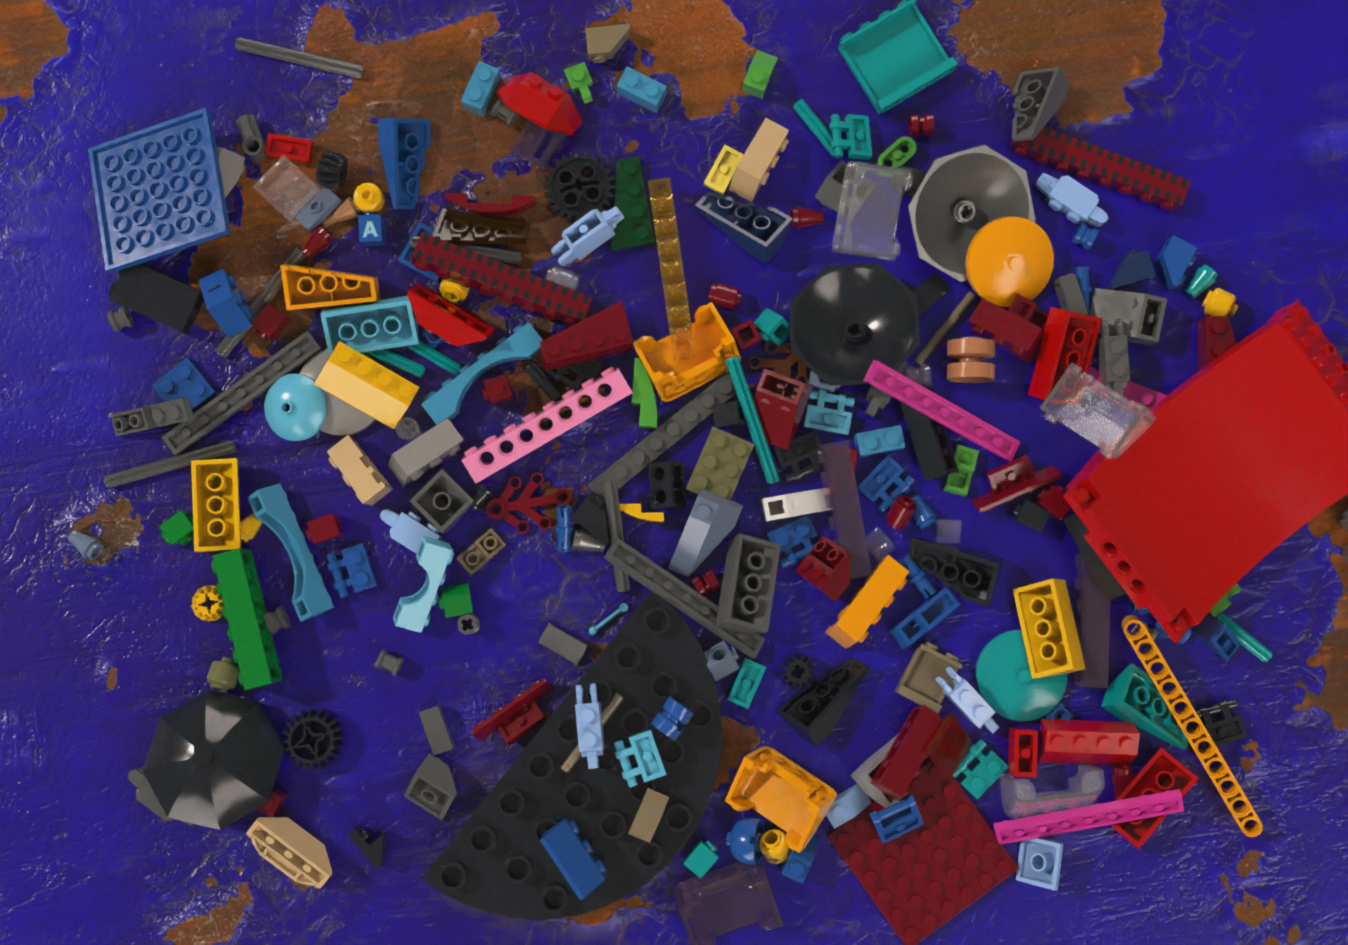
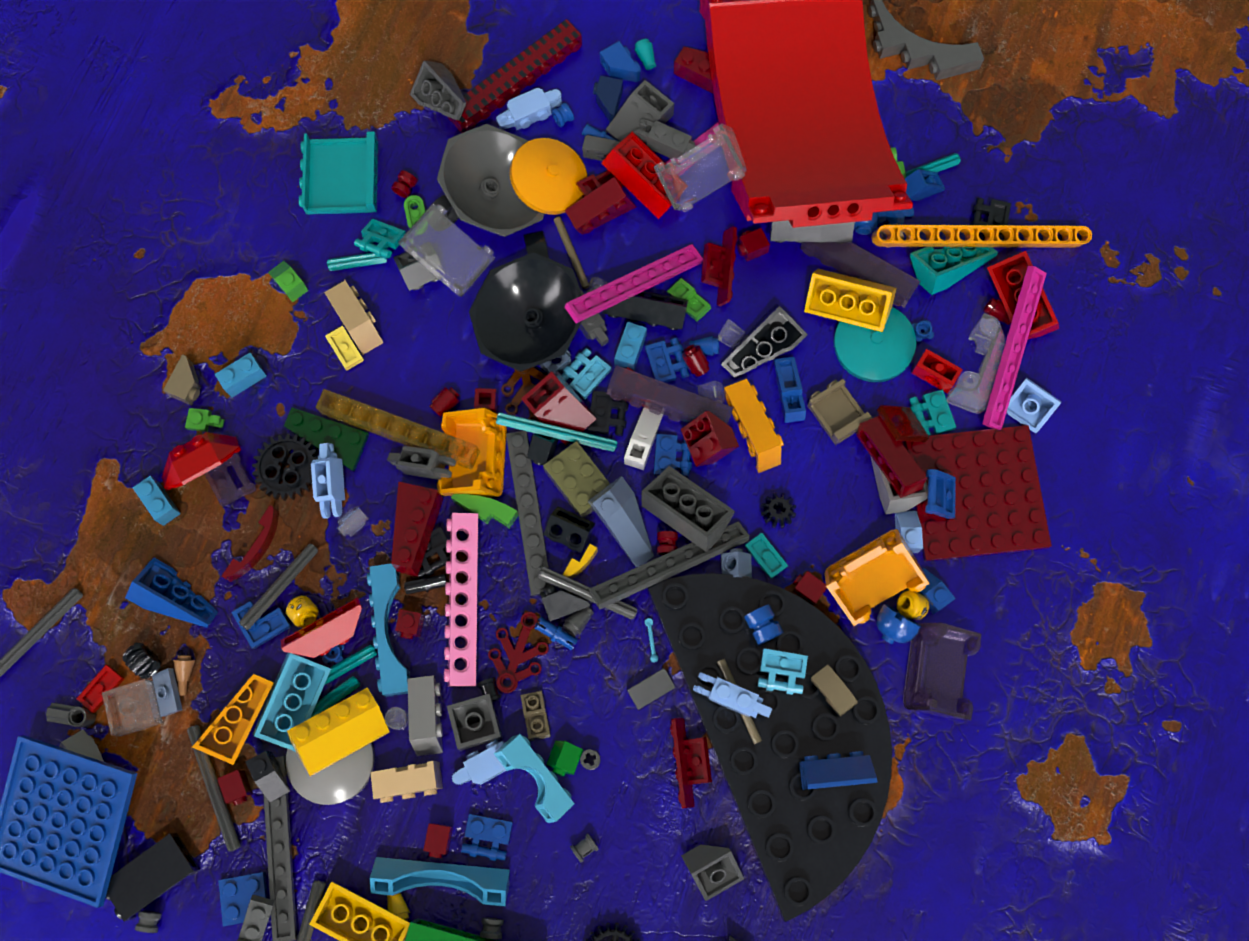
camera: 60 degrees left, 10 degrees down
blue brick [199,268,253,338] -> none
medium azure dish [264,374,327,441] -> none
dark red cone [302,225,334,259] -> none
yellow head [353,183,385,213] -> none
blue brick [358,211,386,247] -> none
dark red brick [411,232,593,327] -> none
dark grey slope [419,705,455,755] -> none
dark brown wing [432,208,530,244] -> none
dark grey bush [491,99,519,127] -> none
teal brick [683,839,719,879] -> none
dark blue wedge [695,191,793,264] -> none
teal brick [753,308,790,347] -> none
black wedge [777,657,869,747] -> none
dark red cone [789,207,823,229] -> none
blue pin [898,554,936,599] -> none
light blue hinge [935,666,999,733] -> none
nougat wheel [947,337,995,383] -> none
black brick [1012,500,1051,533] -> none
red slope [1037,719,1140,766] -> none
yellow head [1202,288,1238,317] -> none
none -> black slope [245,751,291,802]
none -> dark grey hinge [387,446,457,480]
none -> dark red brick [793,571,827,606]

